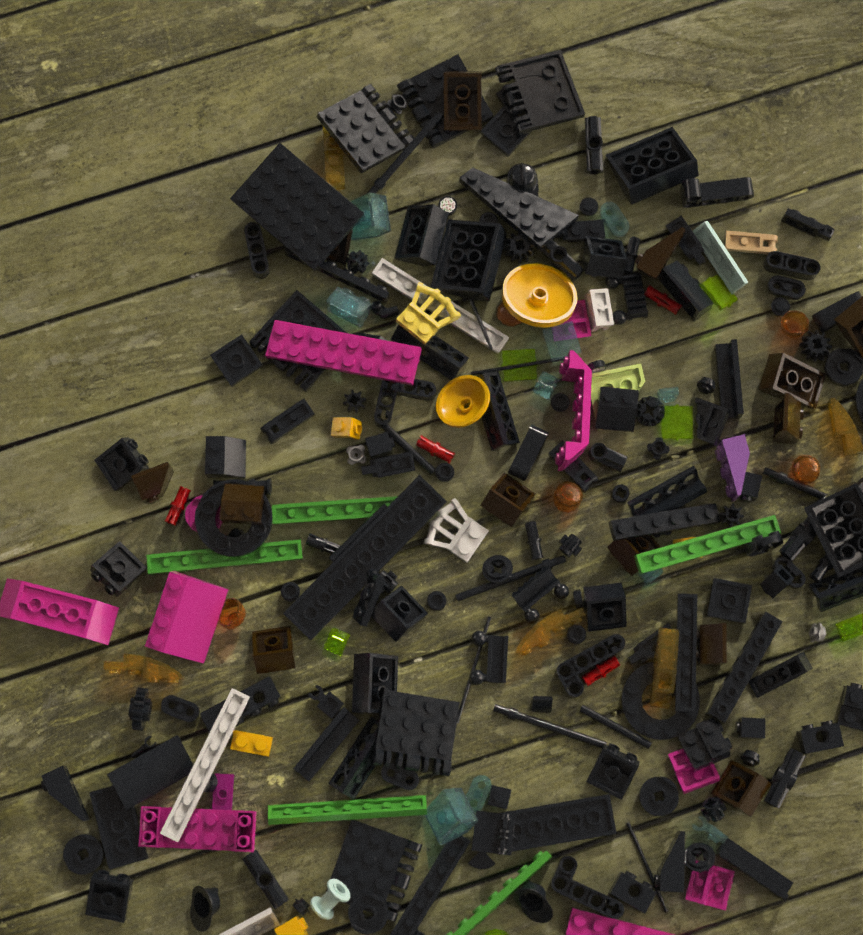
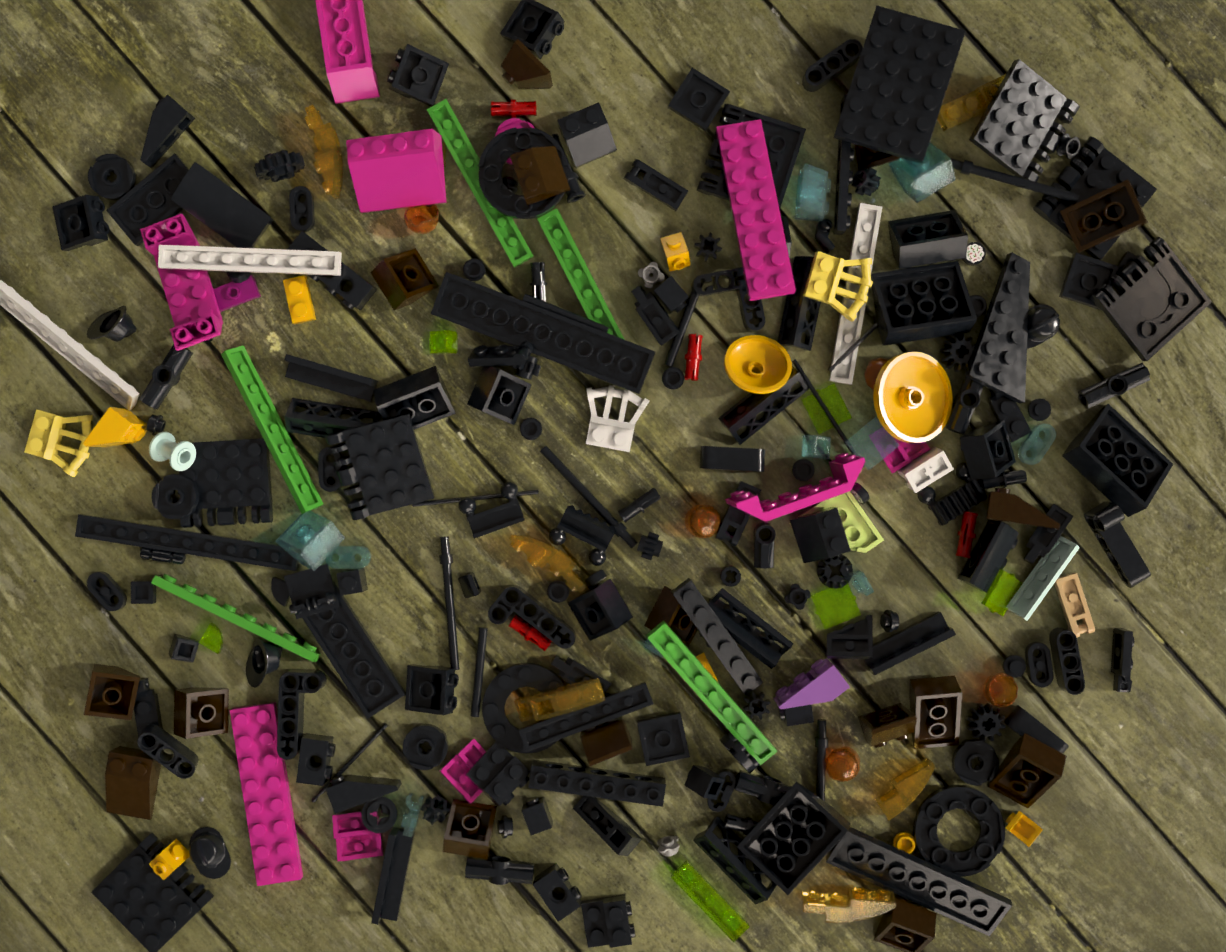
camera: 65 degrees right, 10 degrees up
black hand [131,736,156,758] -> none
black plate [308,685,344,719] -> none
dark brown slope [480,472,535,527] -> none
black gear [482,555,513,584] -> none

